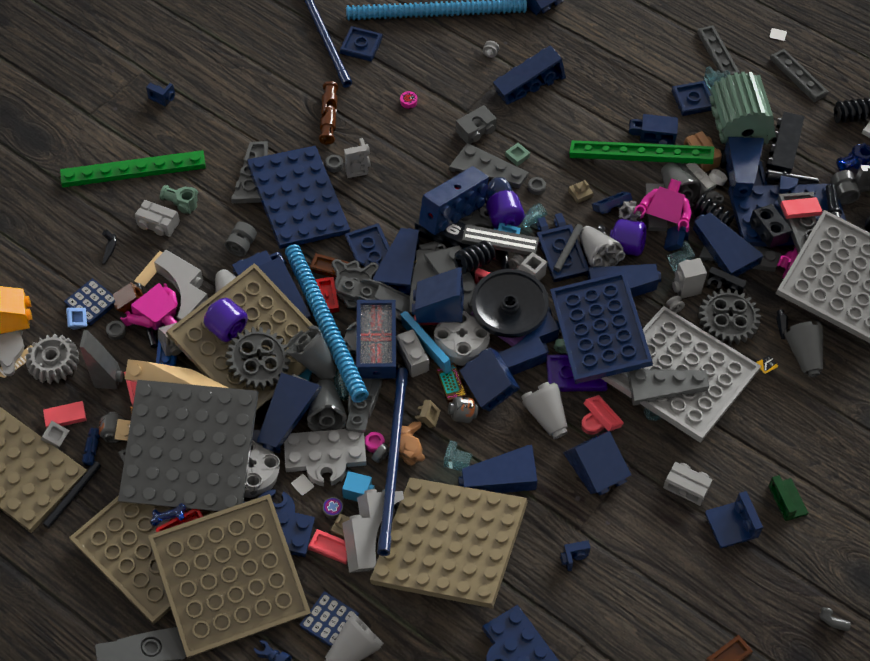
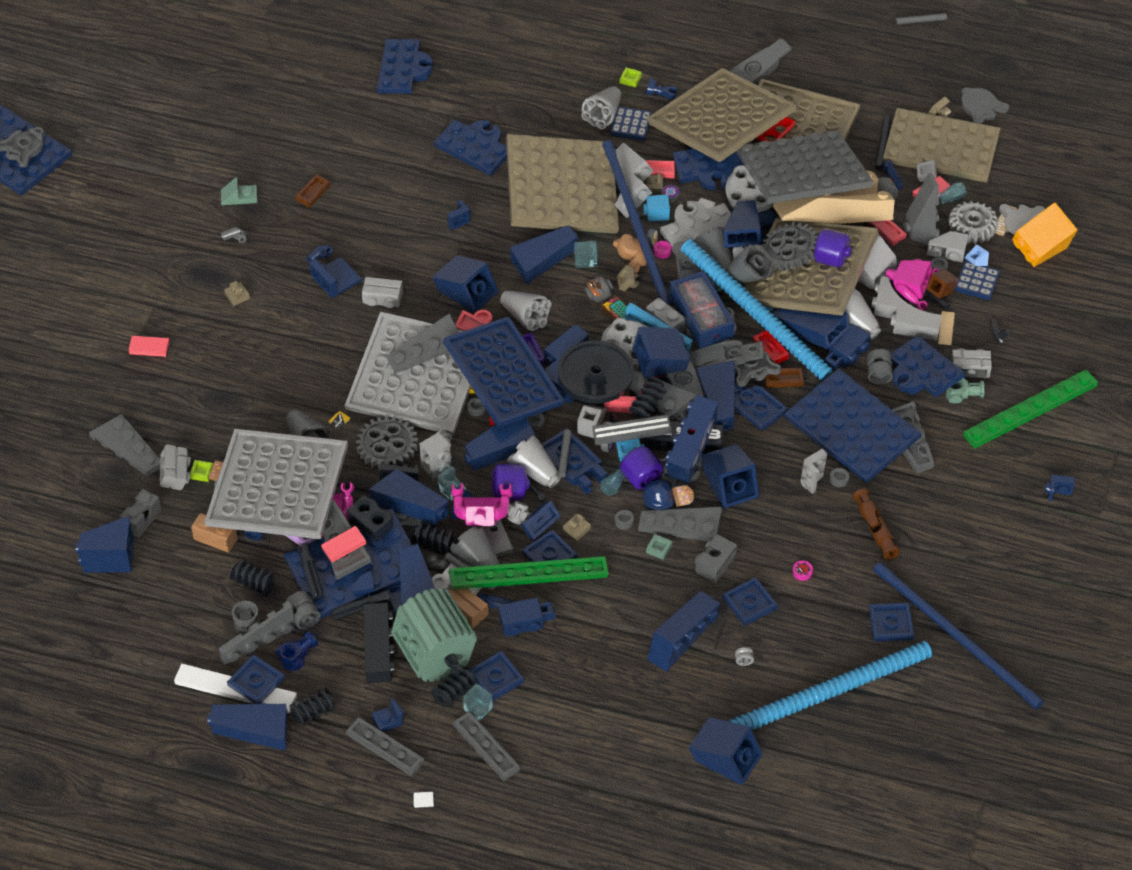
camera: 160 degrees right, 5 degrees down
clear blue piece [150,503,186,526] -> none
dark blue brick [459,347,520,412] -> none
dark green panel [768,475,808,521] -> none
none -> dark tan tile [224,281,250,306]
none -> dark blue arm [306,245,333,262]
none -> dark blue bracket [372,699,404,732]
none -> dark blue tile [522,529,578,562]
none -> dark blue slope [701,444,759,508]
none -> dark blue tile [722,577,778,626]
none -> dark blue plate [890,335,965,398]
none -> light grey slope [927,231,968,263]
none -> clear light blue cone [939,182,967,204]

